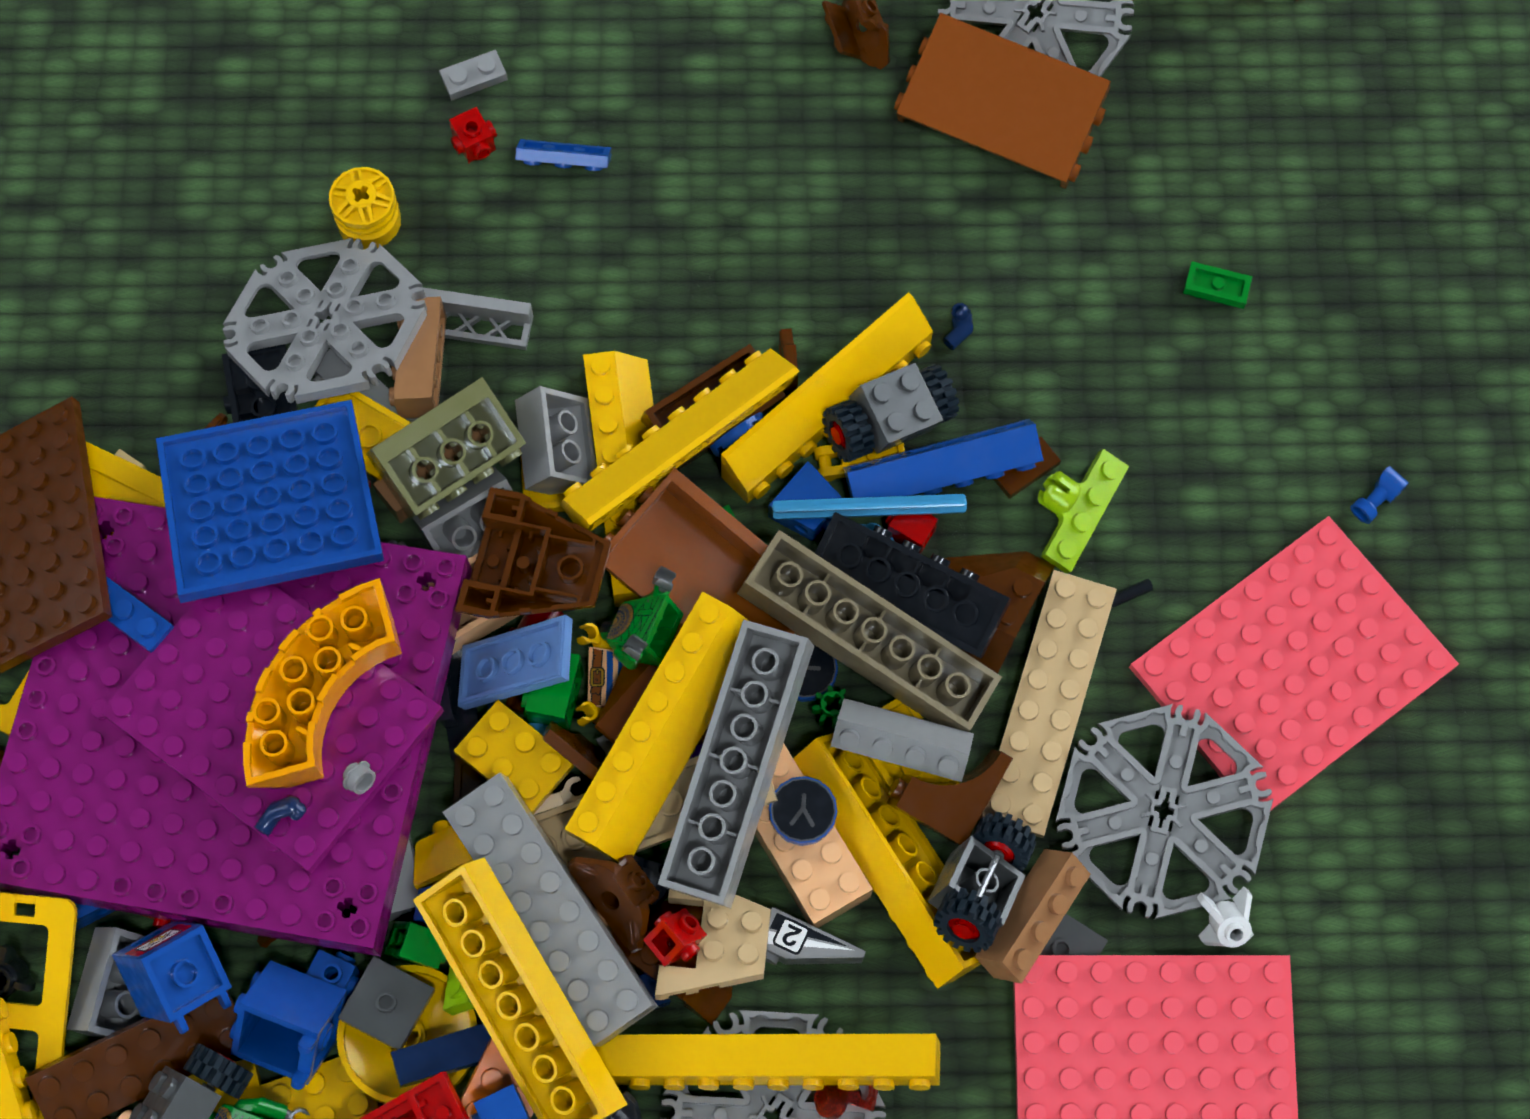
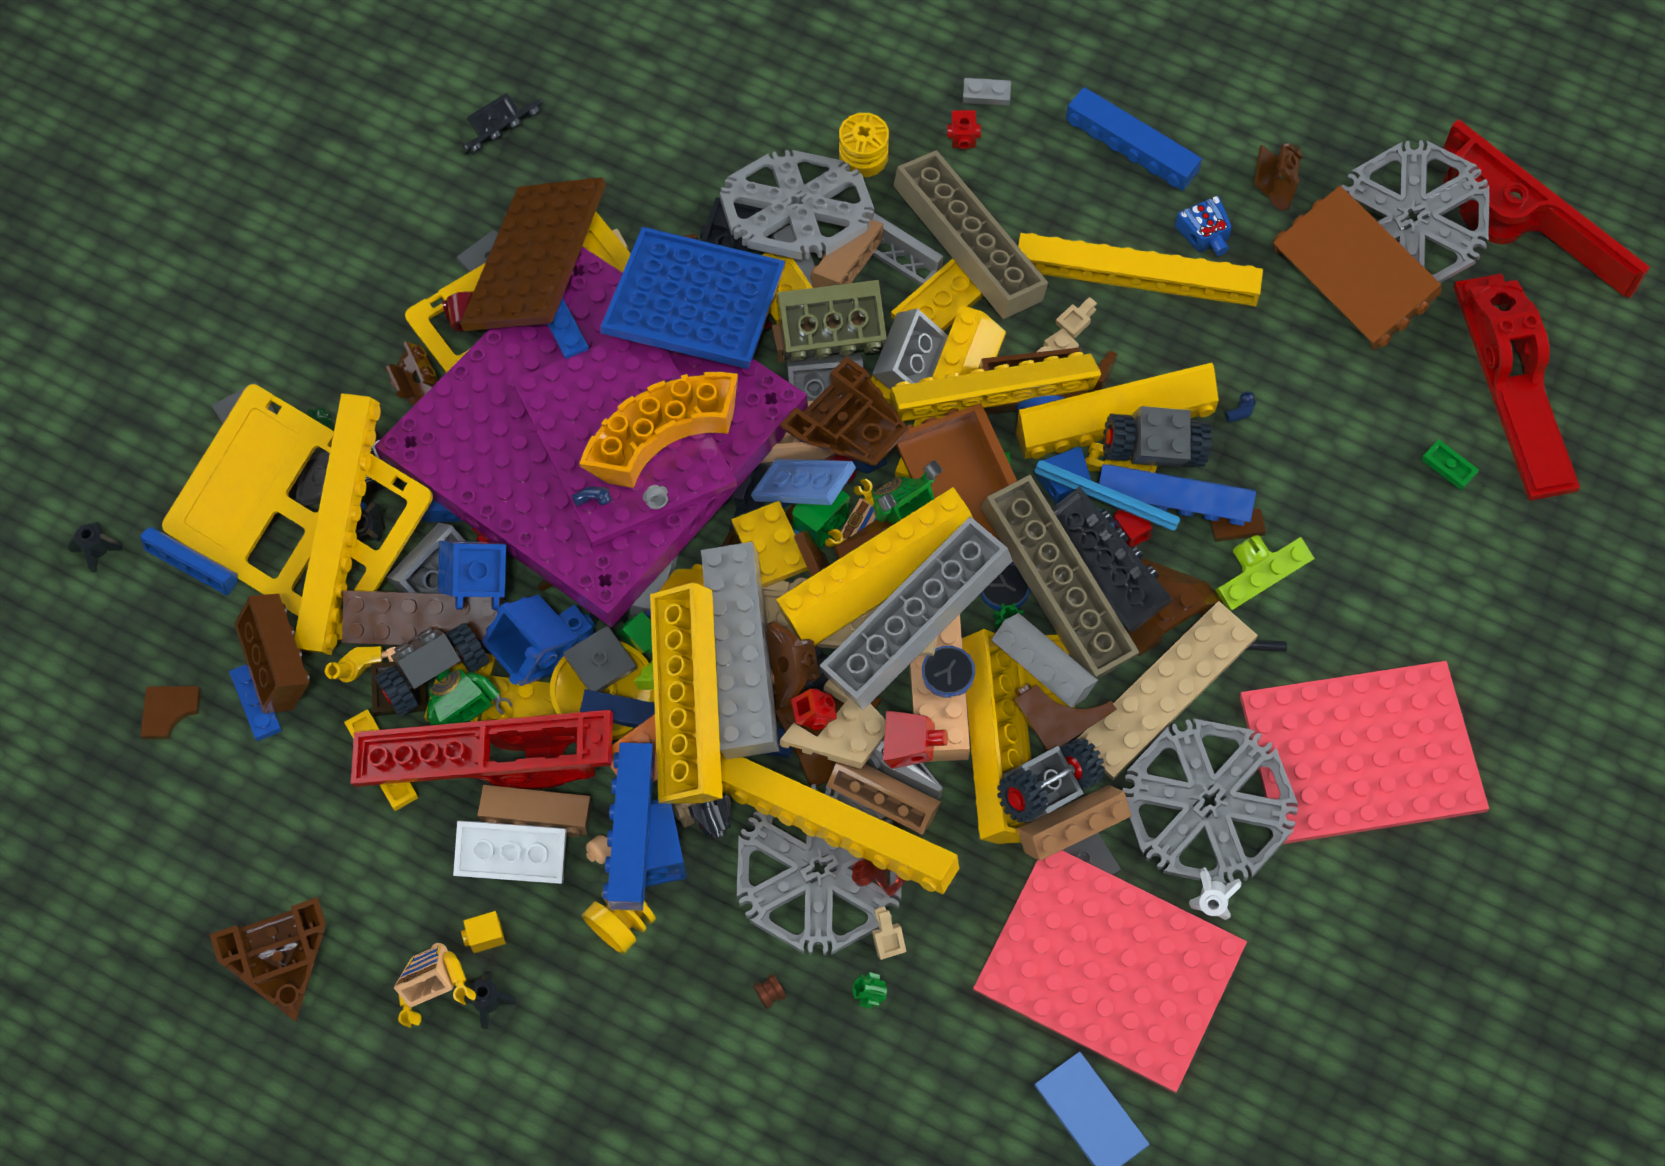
camera: 30 degrees right, 5 degrees down
blue plate [515,139,612,171] -> none
blue leg [1350,466,1409,524] -> none
none -> medium nougat brick [827,762,941,835]
none -> torso [883,711,948,769]
none -> yellow plate [891,259,984,331]
none -> dark tan brick [893,150,1048,319]
none -> yellow brick [1018,233,1263,306]
none -> tan plate [1037,328,1079,352]
none -> tan plate [1056,297,1097,339]
none -> blue brick [1066,87,1202,191]
none -> blue torso [1175,196,1232,256]
none -> red piece [1453,274,1580,501]

